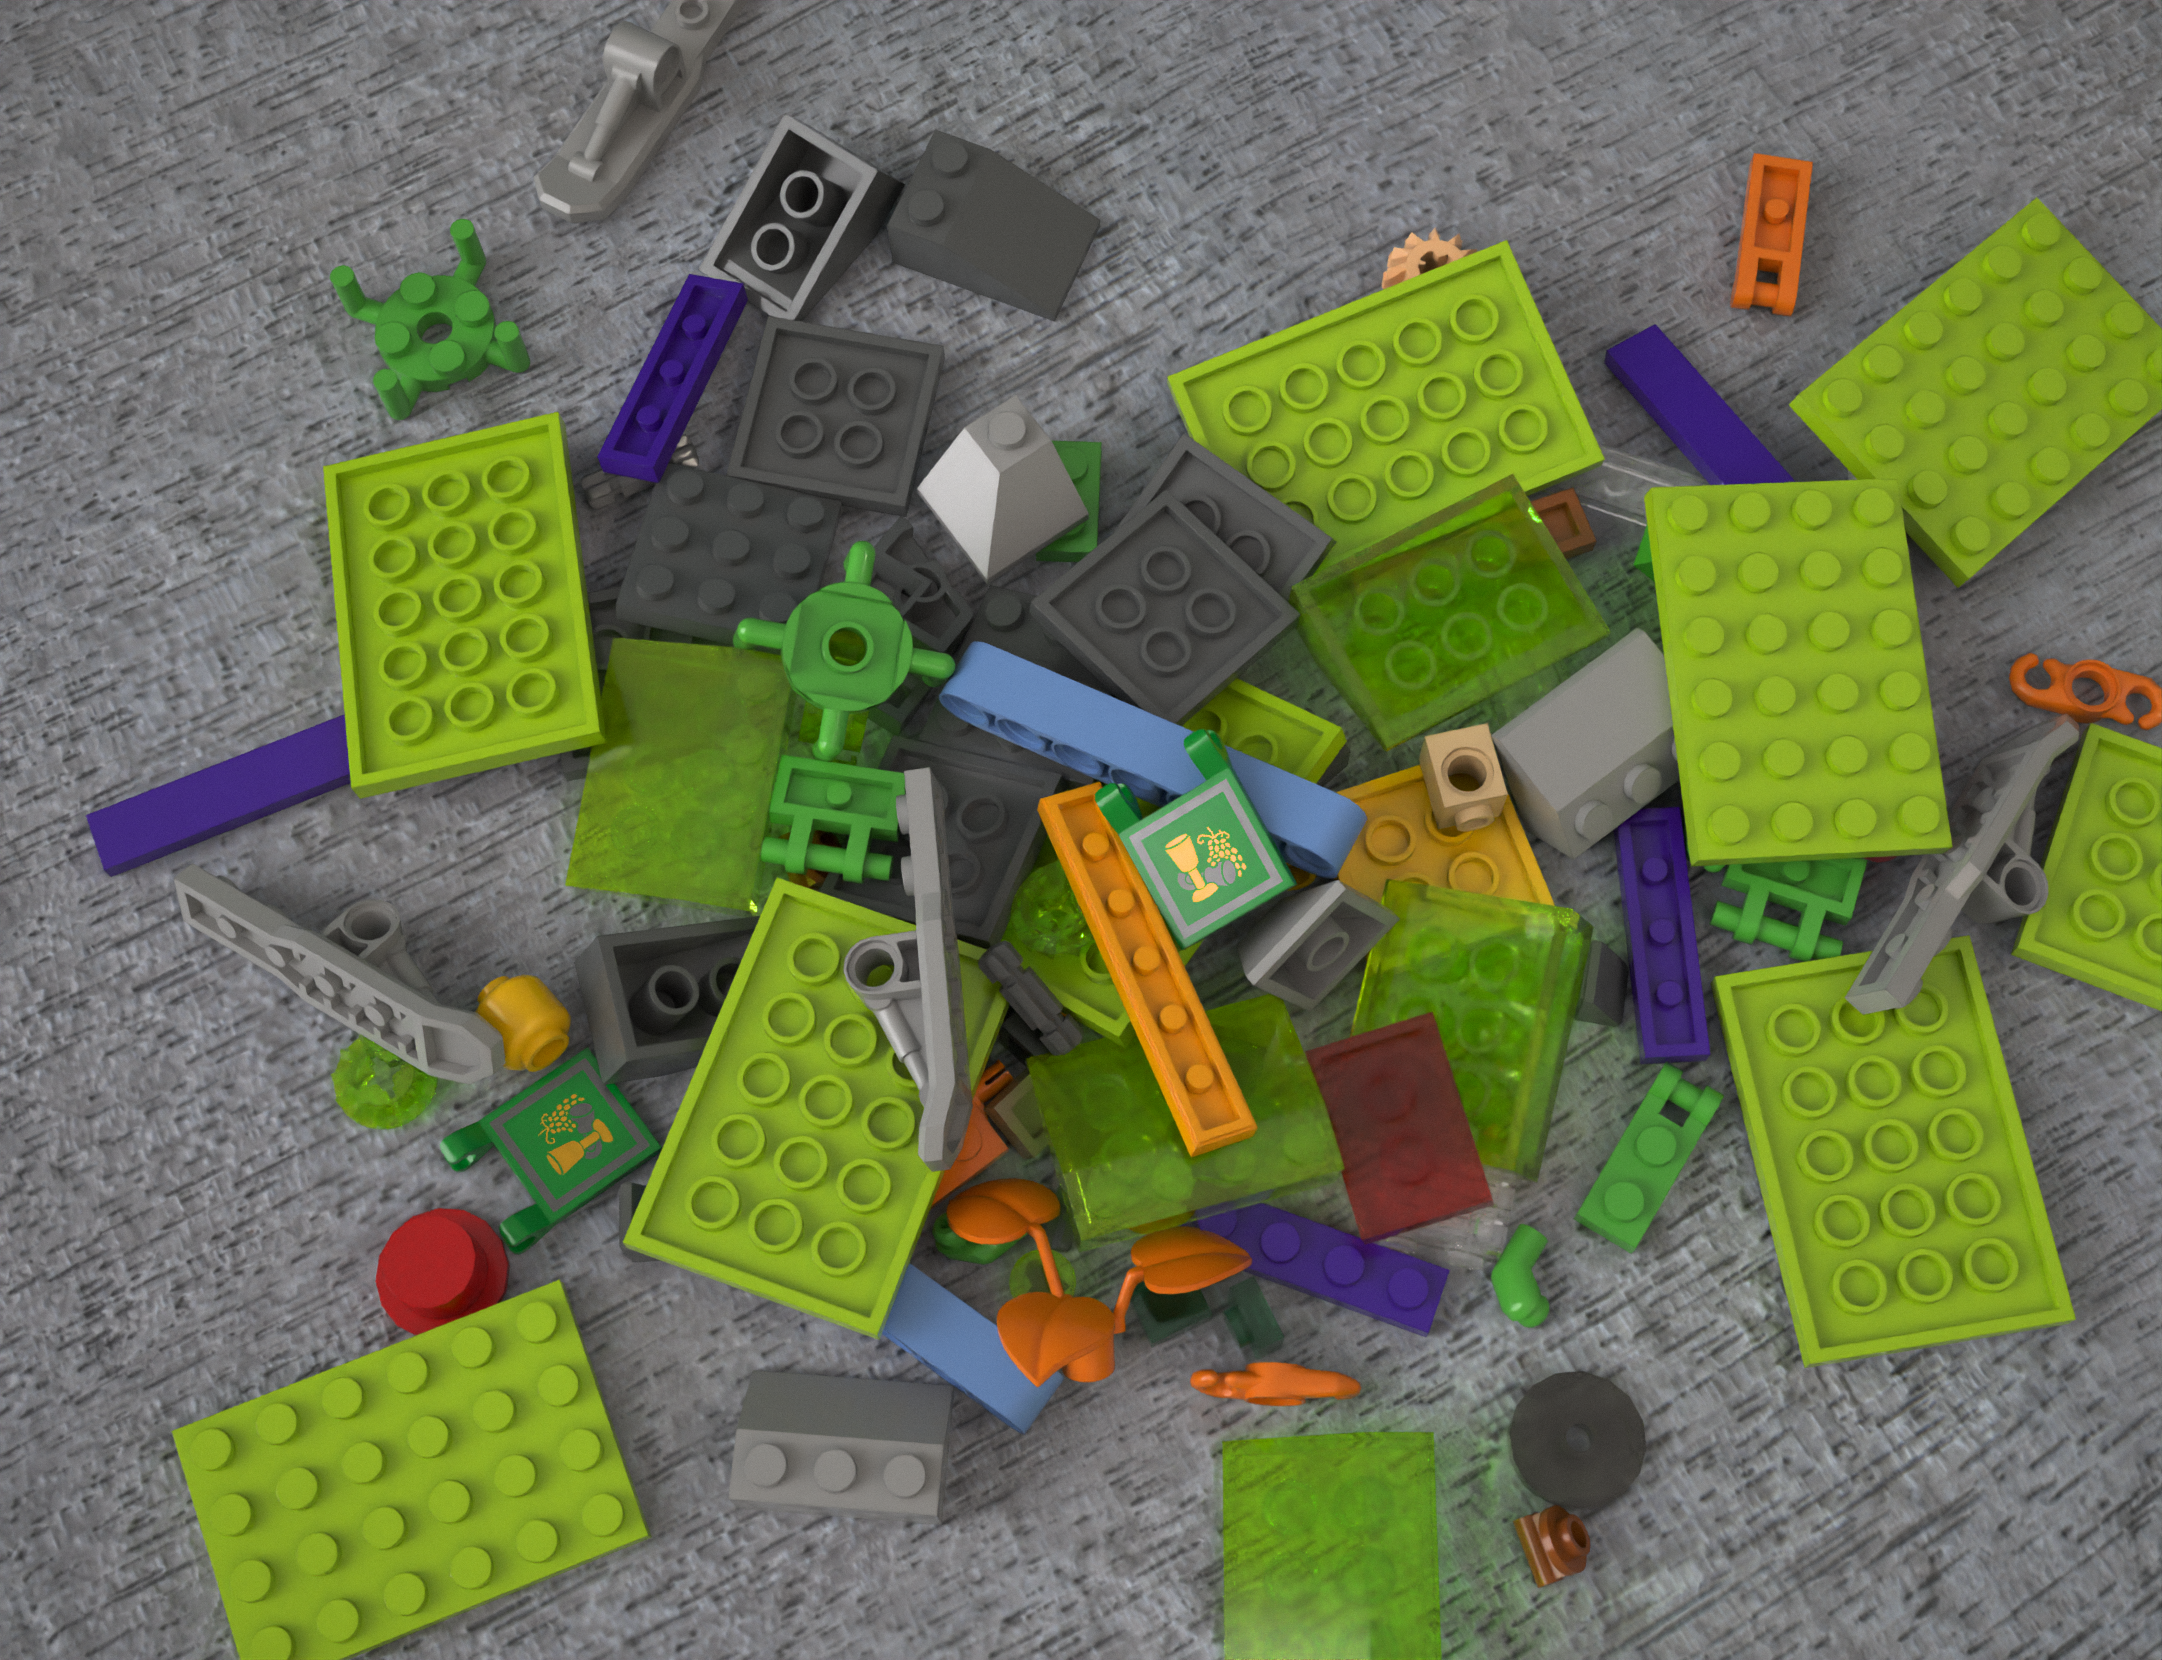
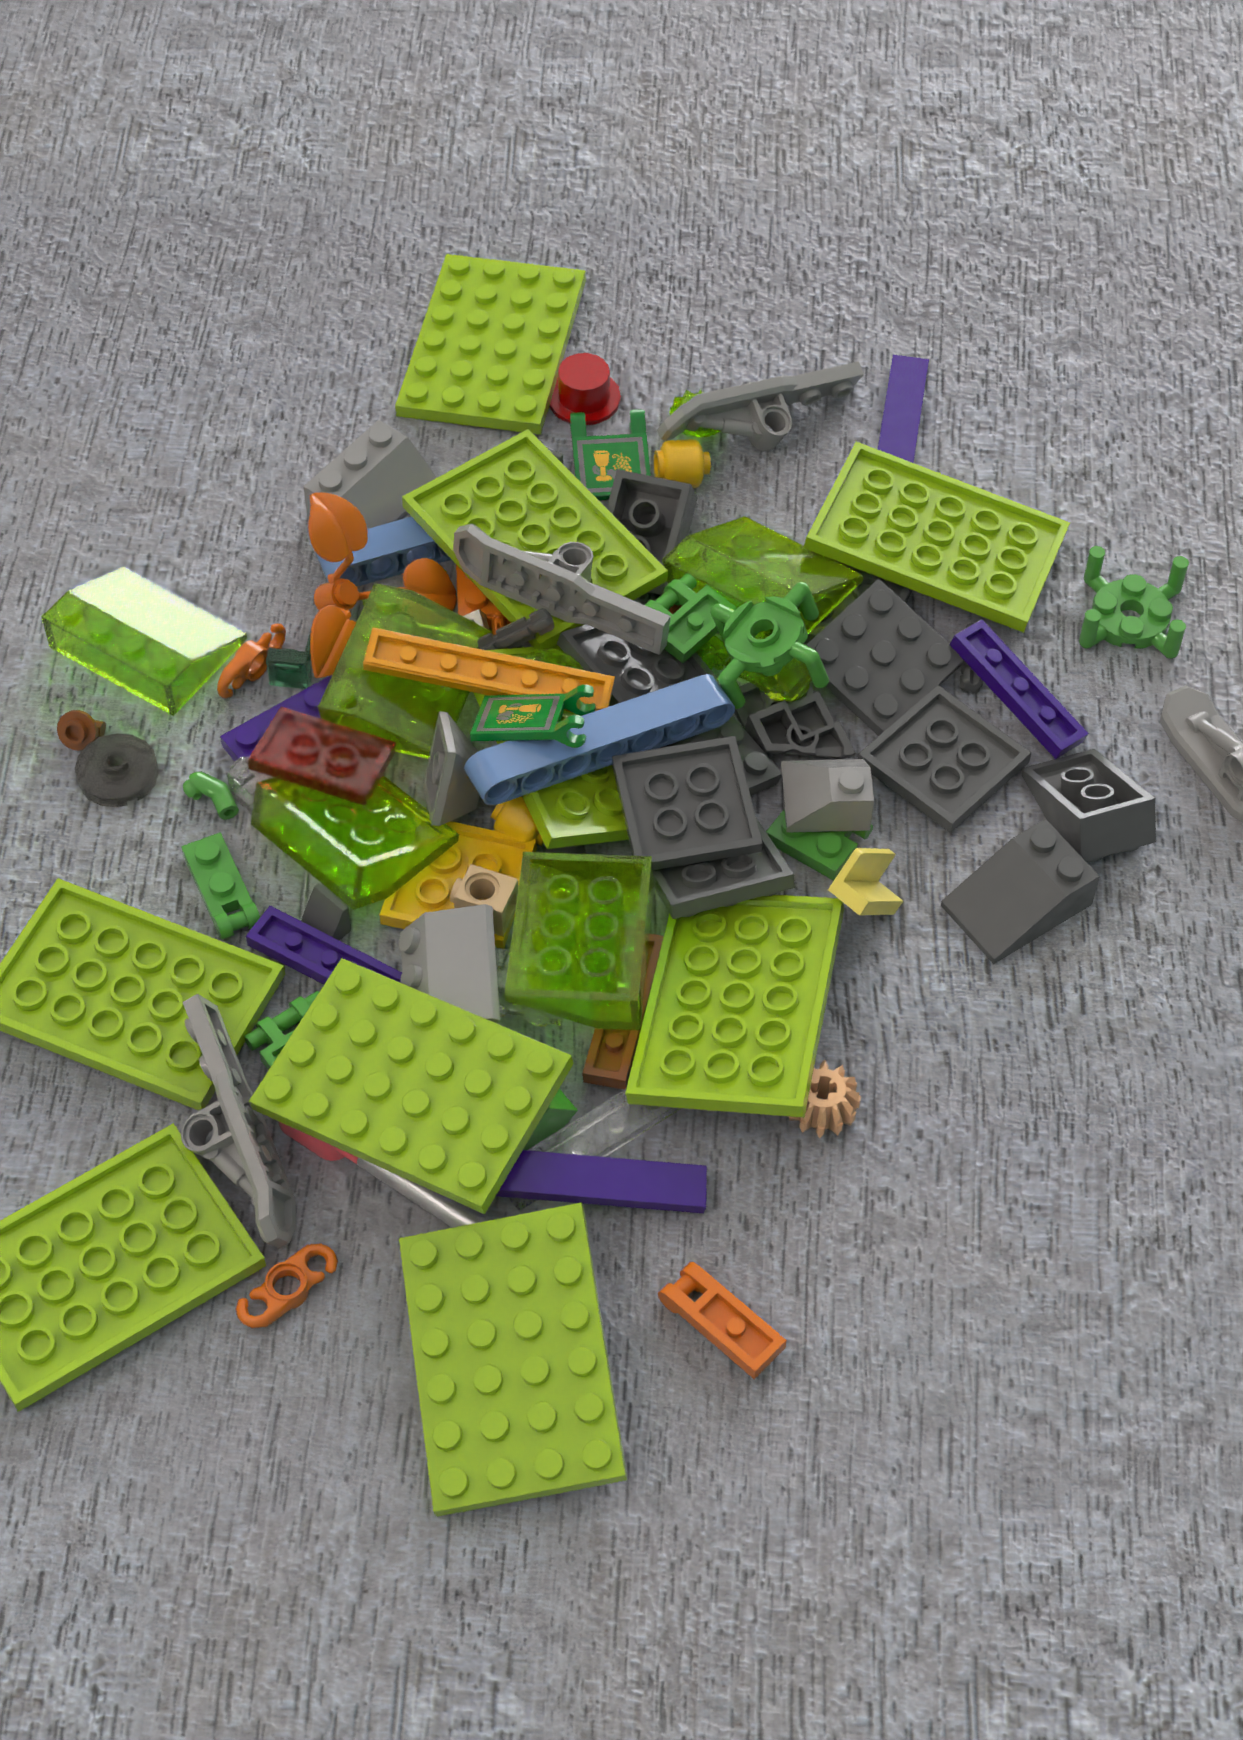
camera: 120 degrees right, 15 degrees down
none -> light yellow panel [828,848,903,916]

